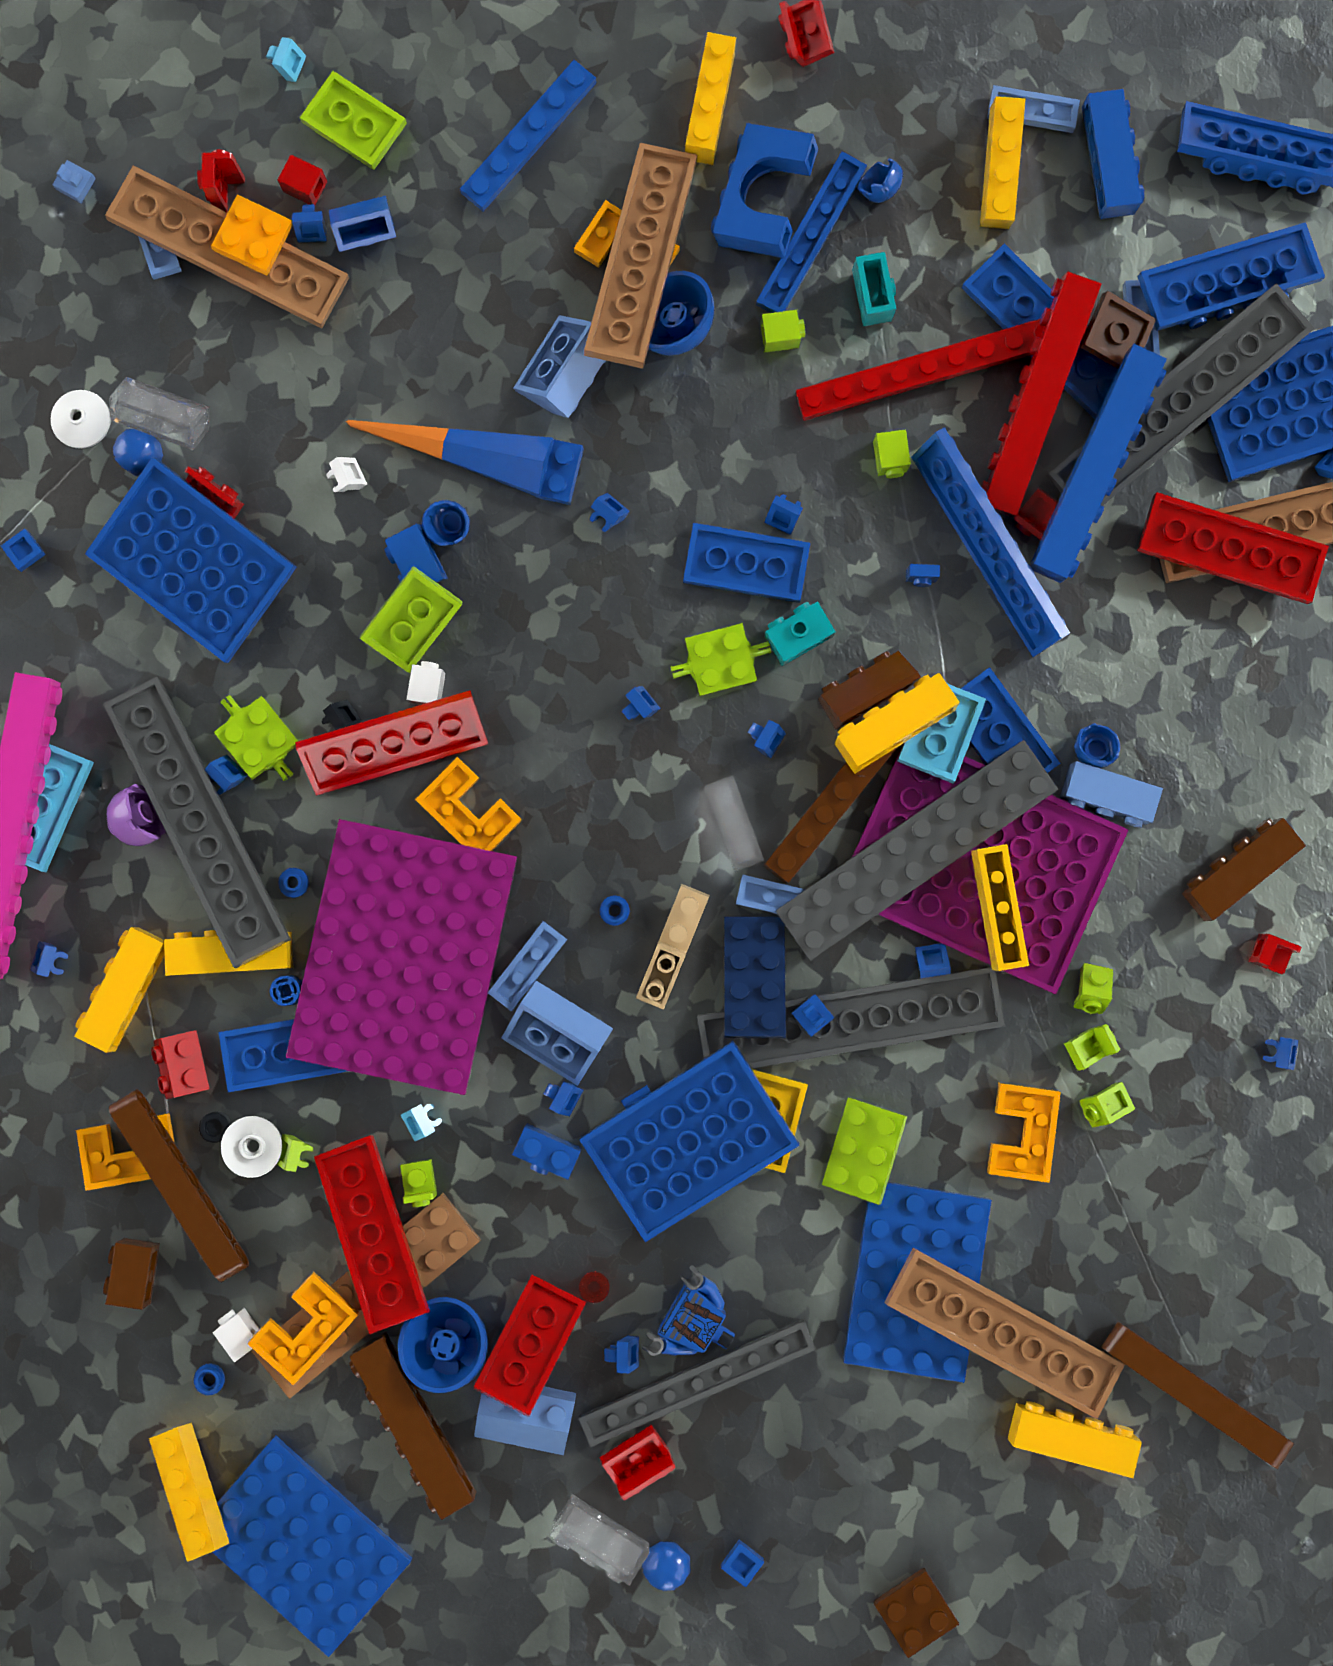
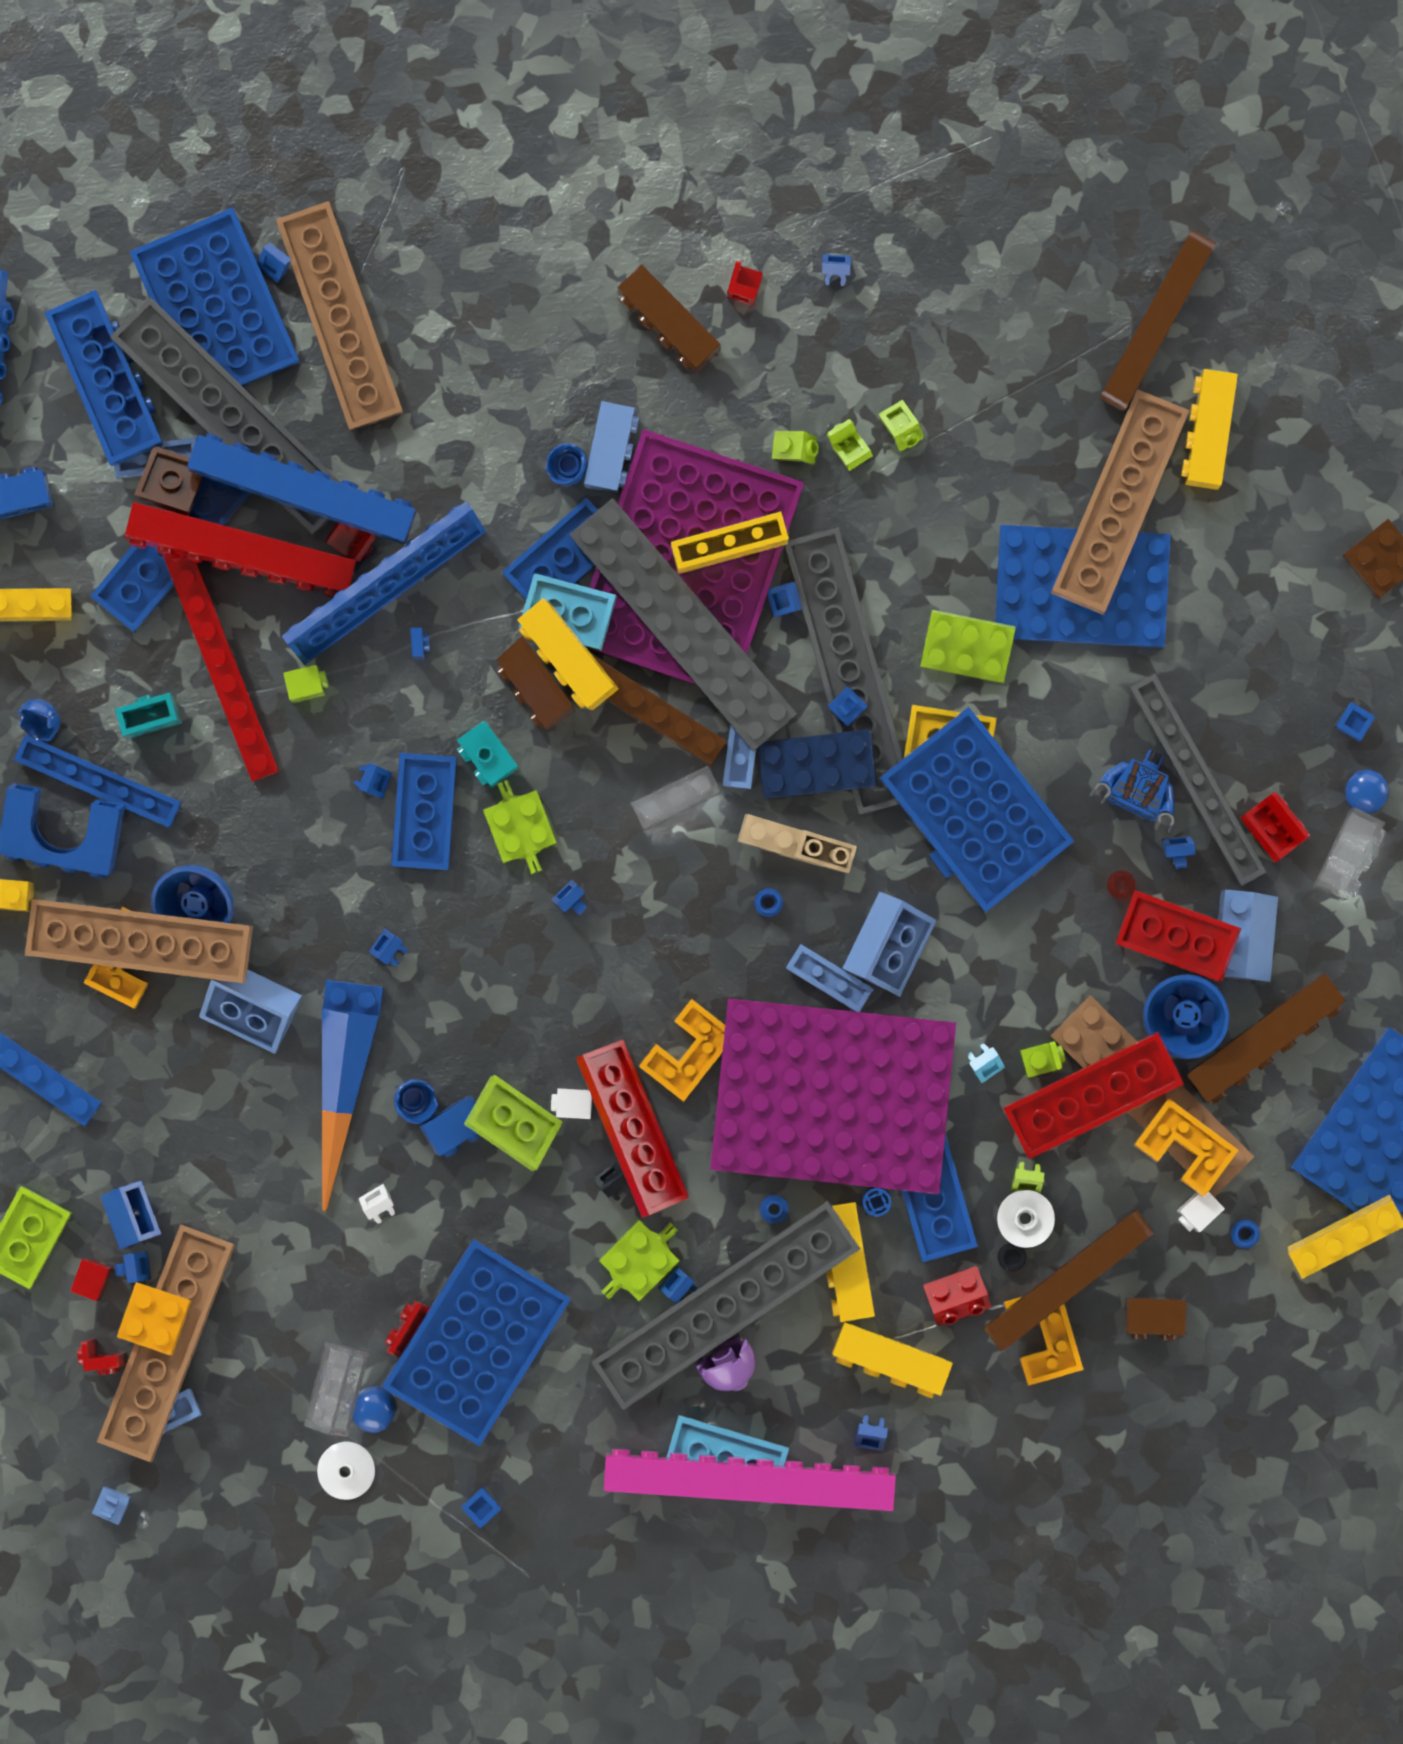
camera: 85 degrees left, 0 degrees up
blue brick [512,1123,582,1180] -> none
blue tile [543,1081,584,1117] -> none
blue tile [747,720,786,759] -> none
lime brick [760,310,805,353] -> none
light orange plate [987,1082,1061,1183] -> none
red plate [1137,492,1329,604] -> none

